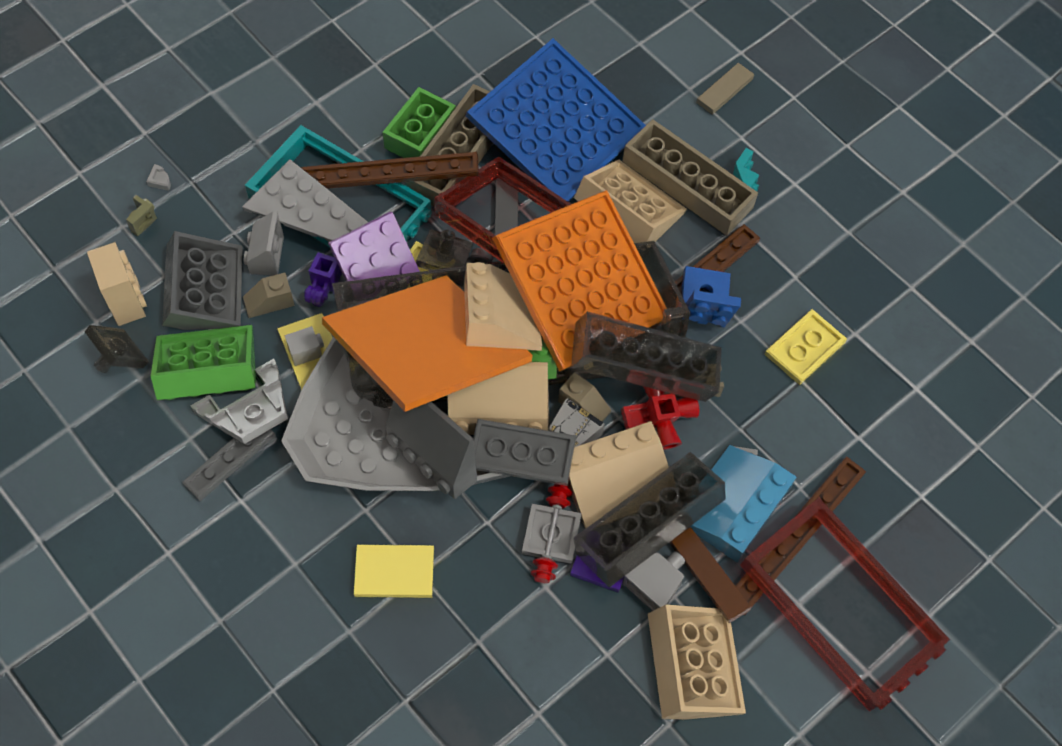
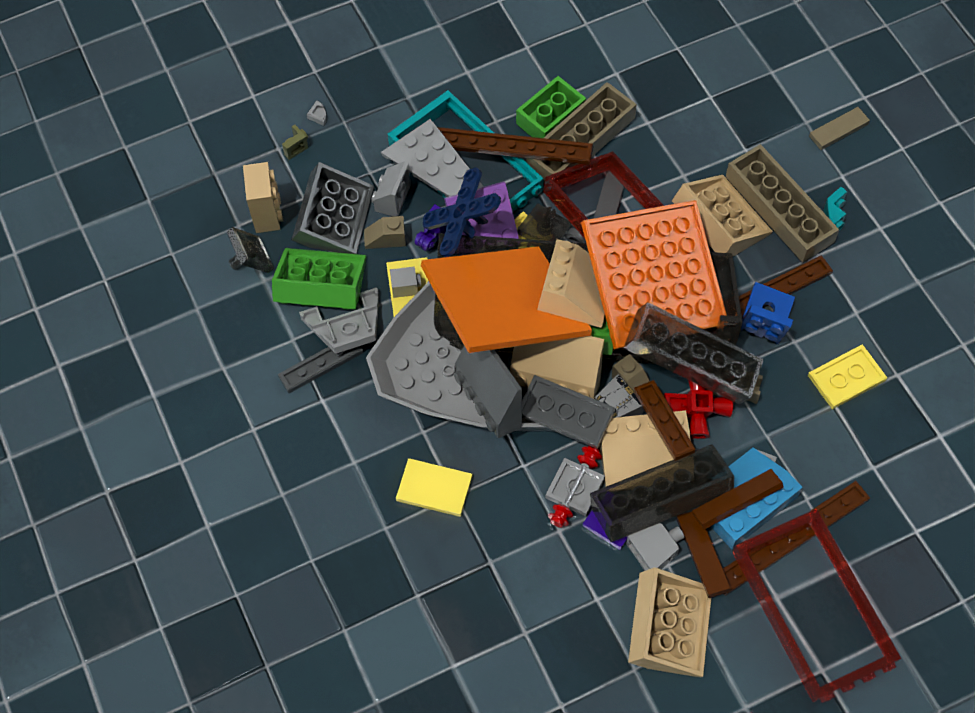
camera: 20 degrees right, 0 degrees up
blue plate [465,38,646,207] -> none
none -> dark blue piece [423,168,501,257]
none -> reddish brown tile [634,380,696,461]
none -> reddish brown tile [692,469,784,529]

